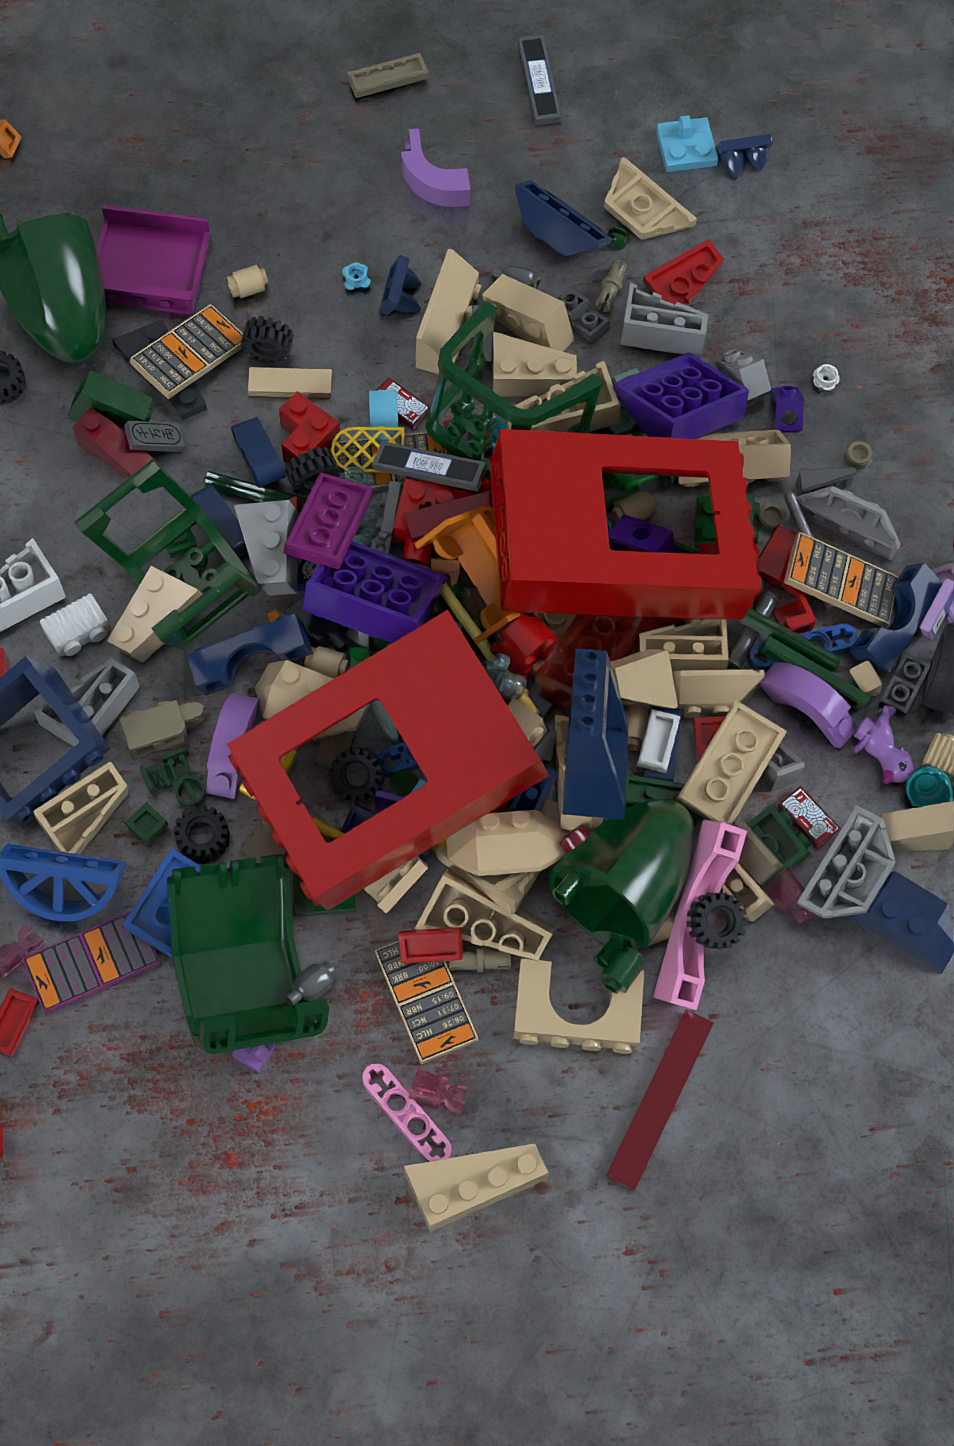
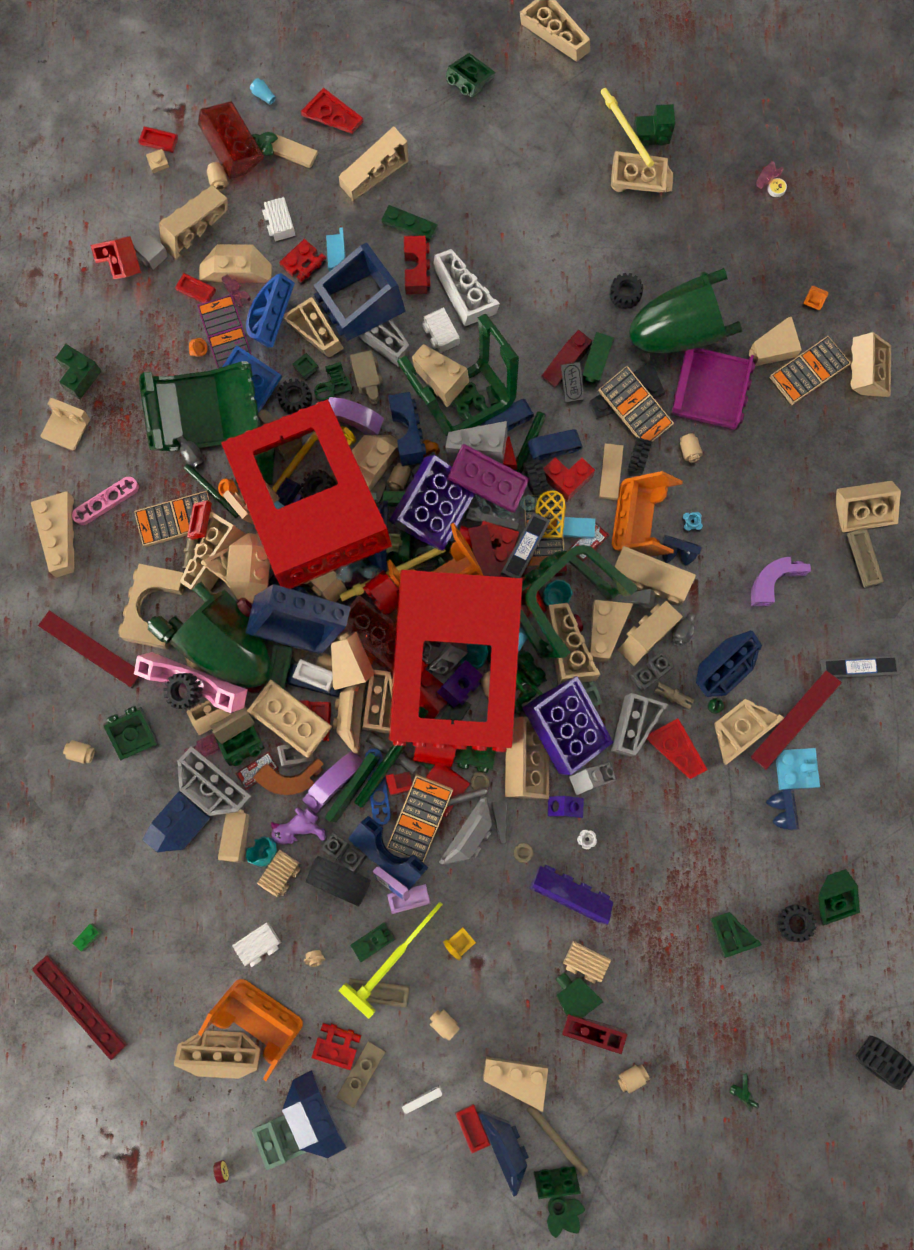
camera: 100 degrees right, 10 degrees up
clear pink plate [408,1069,468,1114] -> none
tan slope [850,660,883,696] -> none
none -> tan bracket [41,398,90,451]
none -> dark green brick [55,344,101,400]
none -> tan brick [63,740,95,764]
none -> dark green plate [103,706,157,761]
none -> dark green bar [183,464,240,518]
none -> orange tile [189,338,208,357]
none -> orange tile [218,479,238,497]
none -> dark orange arch [253,757,324,795]
none -> dark purple slope [529,864,613,925]
none -> orange windscreen [612,471,683,556]
none -> dark green wing [710,912,762,958]
none -> tan slope [749,317,802,366]
none -> dark red tile [751,671,842,770]
none -> tile [769,336,851,405]
none -> black tyre [777,905,817,943]
none -> dark green slope [818,869,860,926]
none -> tan slope [836,481,901,532]
none -> tan slope [851,332,891,397]

